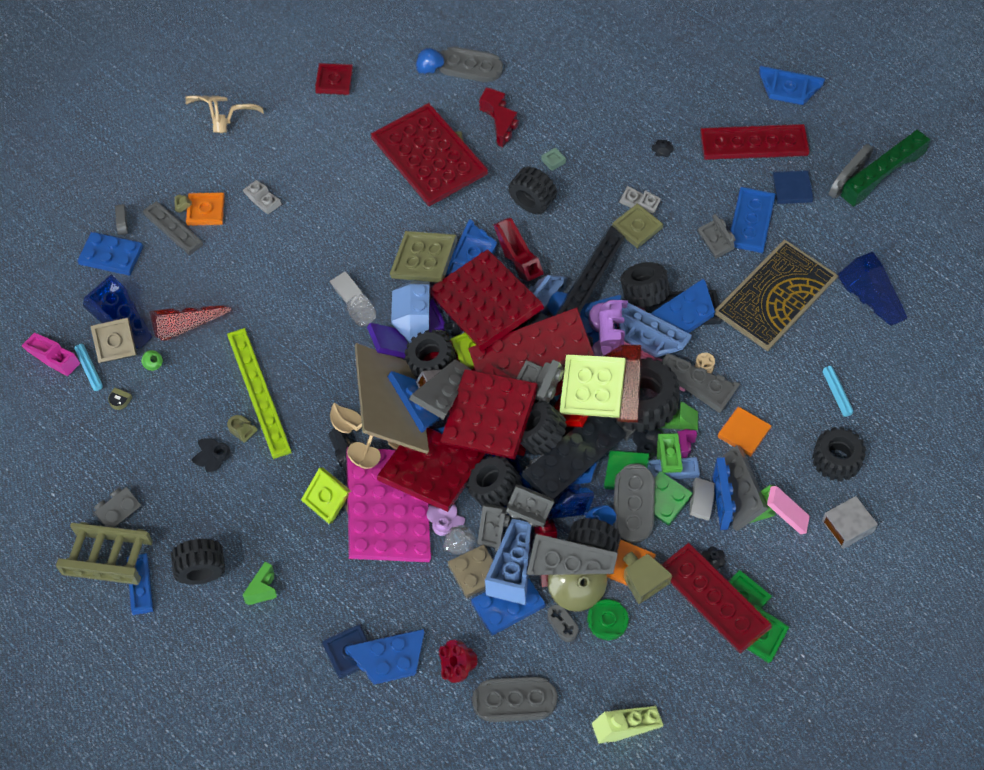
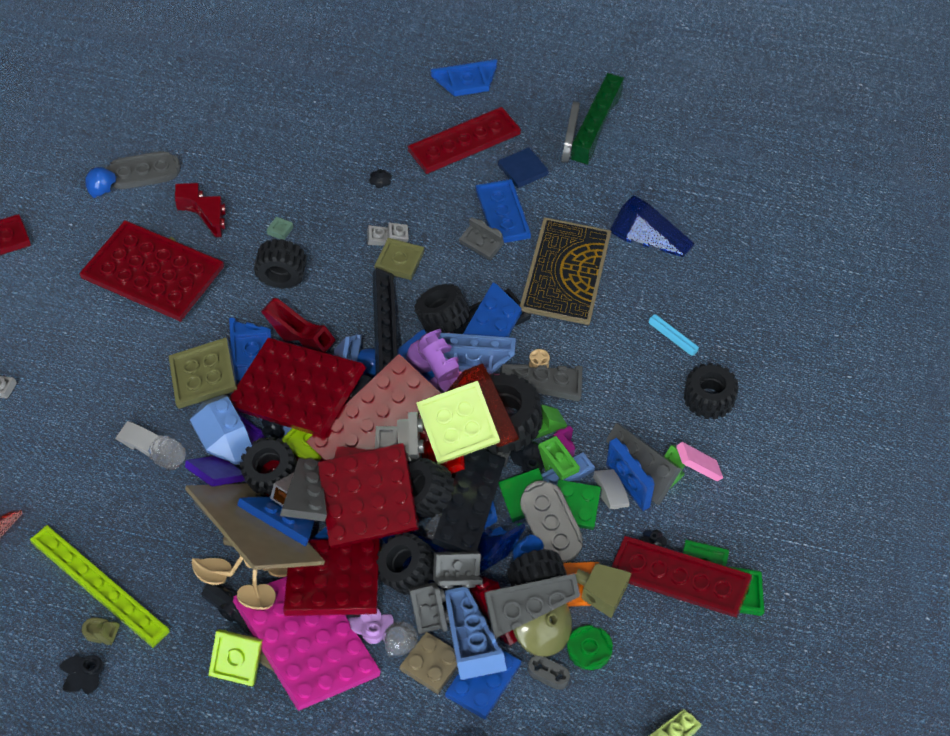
camera: 30 degrees left, 5 degrees down
orange tile [717,406,771,457] -> none
flat silver piece [822,496,878,549] -> none

